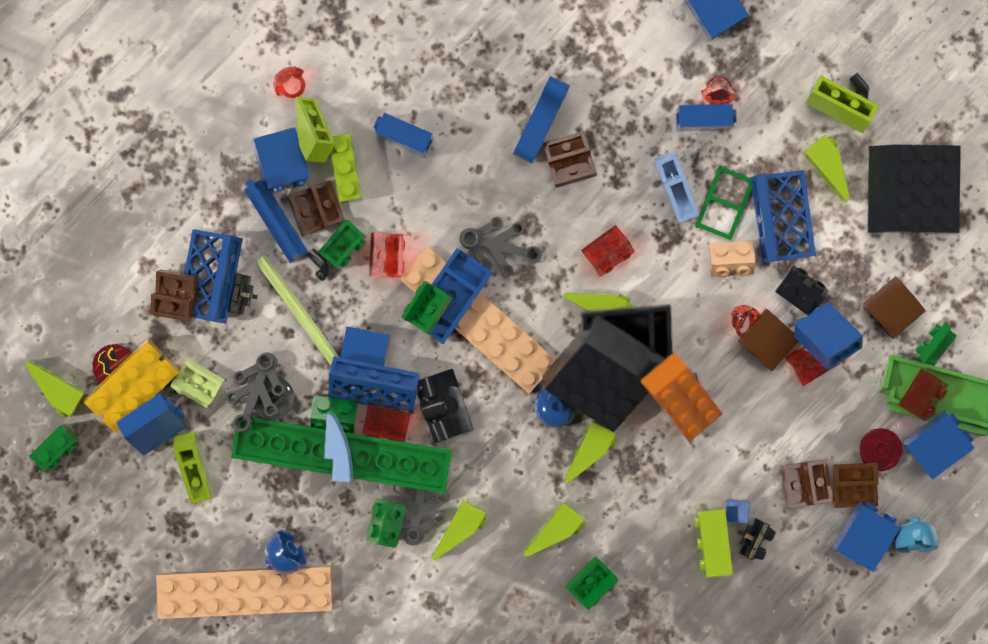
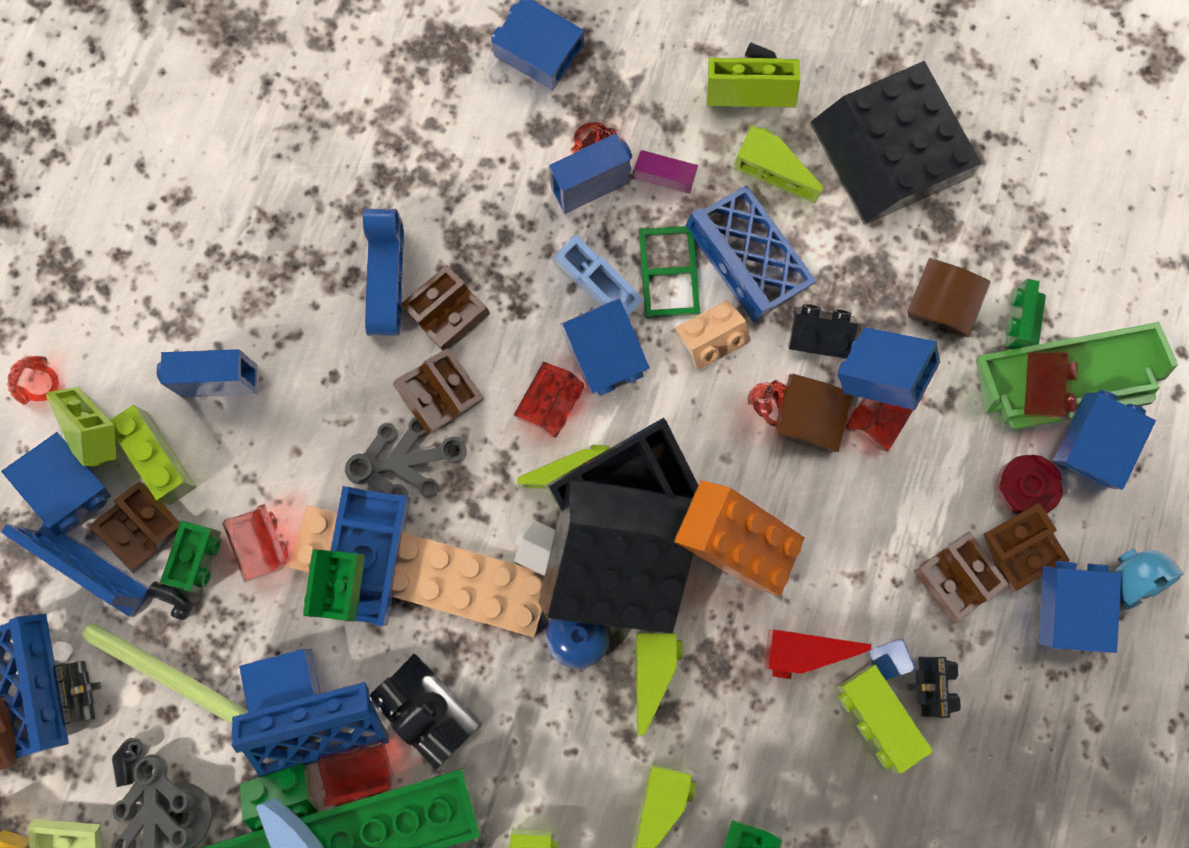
camera: 30 degrees left, 10 degrees down
none -> black arm [112,738,143,788]
none -> reddish brown slope [393,348,484,435]
none -> white brick [513,520,555,576]
none -> blue brick [559,298,650,396]
none -> magenta slope [633,150,698,194]
none -> red slope [764,629,872,679]

